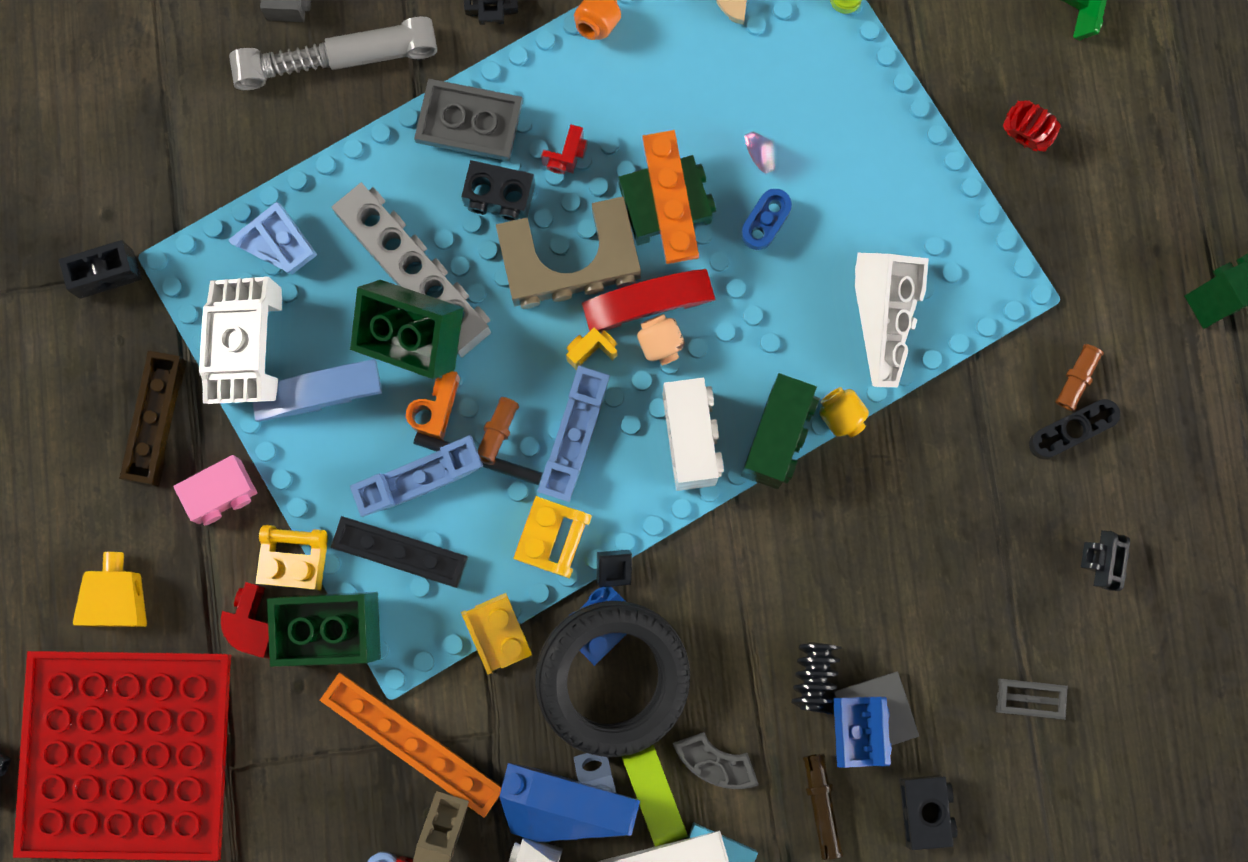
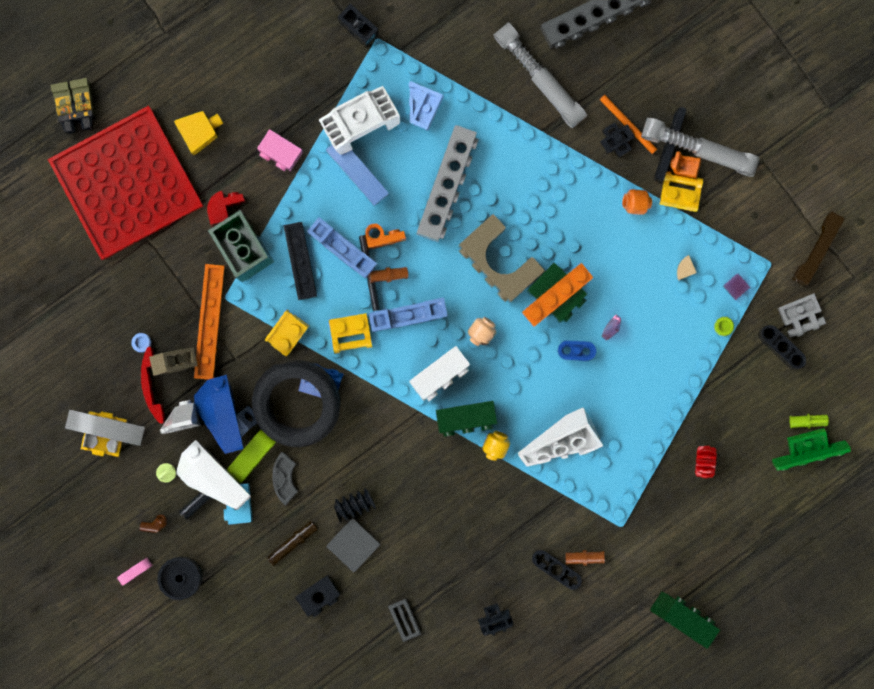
camera: 55 degrees right, 5 degrees up
dark brown piece [119,350,187,487] -> none
yellow plate [255,525,328,590] -> none
dark green brick [350,280,464,379] -> none
dark grey plate [414,78,523,162] -> none
black brick [461,160,536,221] -> none
red bracket [541,124,588,174] -> none
yellow bracket [566,328,618,370] -> none
red slope [582,269,716,332] -> none
black tile [596,550,632,587] -> none
blue bracket [834,697,892,768] -> none

